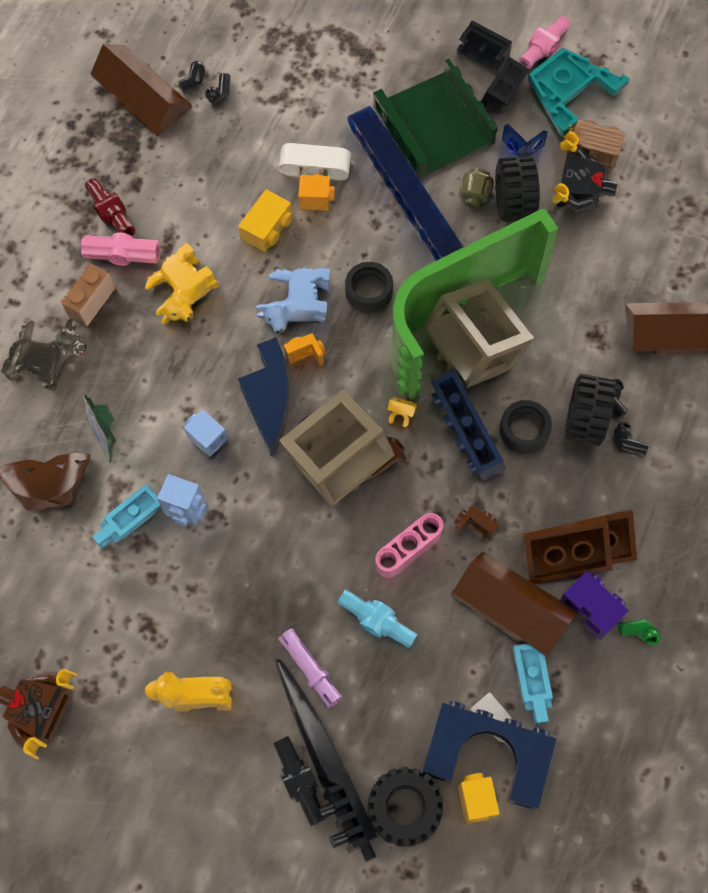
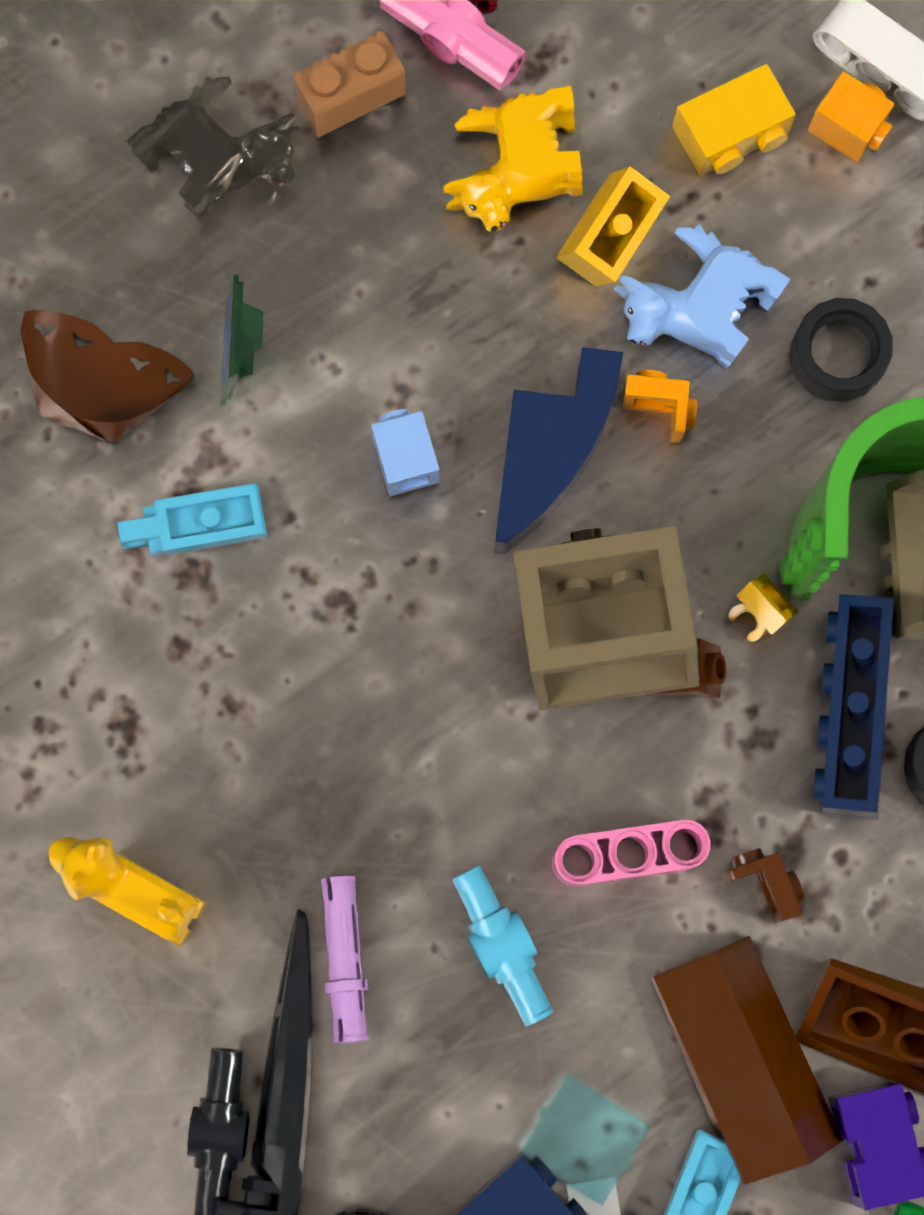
camera: 25 degrees right, 10 degrees up
light blue brick [157,474,207,526] -> none
none -> clear light blue piece [521,1074,650,1206]
none -> yellow brick [556,166,670,287]

